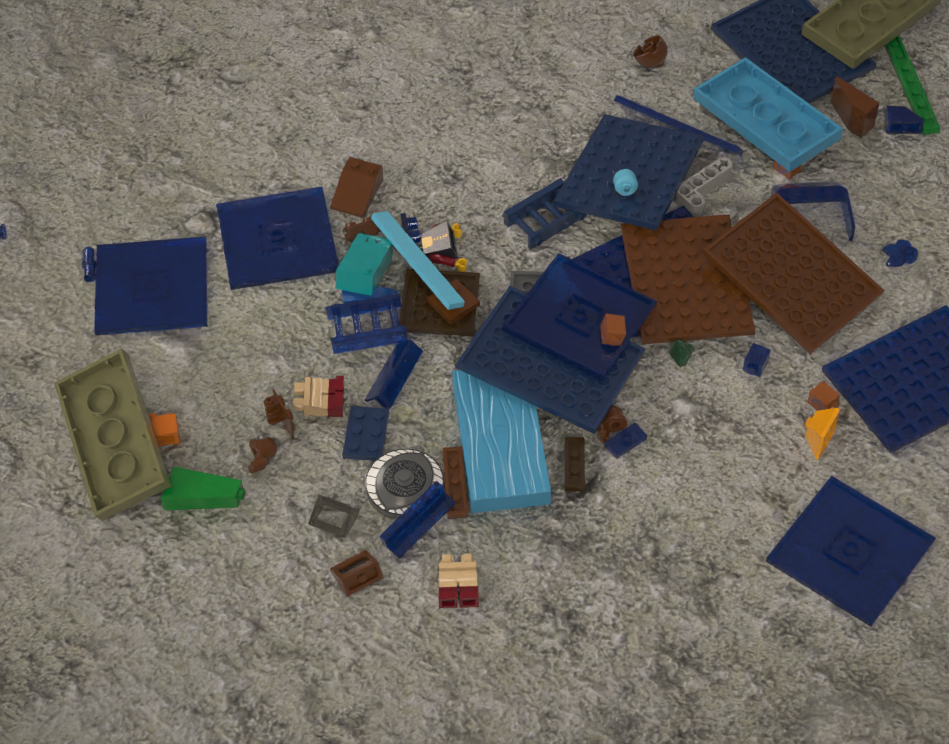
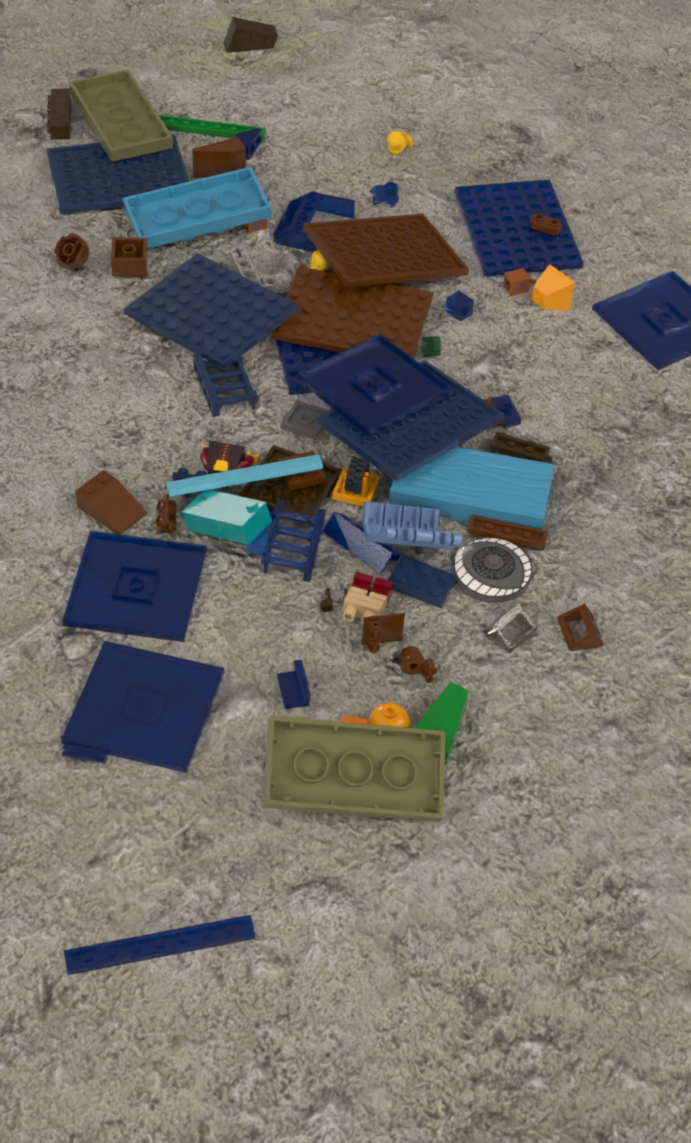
camera: 75 degrees left, 5 degrees down
clear blue panel [379,480,455,558] -> none
hips [438,554,479,609] -> none
dark orange brick [600,314,626,346] -> none
medium azure head [613,169,638,196] -> none
clear blue tile [614,95,744,157] -> none
none -> reddish brown brick [111,237,148,277]
none -> clear blue panel [277,660,310,709]
none -> dark brown hand [320,588,333,612]
none -> plate [332,457,380,507]
none -> medium blue hinge [362,502,462,550]
none -> light orange cylinder [368,702,410,728]
none -> reddish brown plate [530,213,562,235]

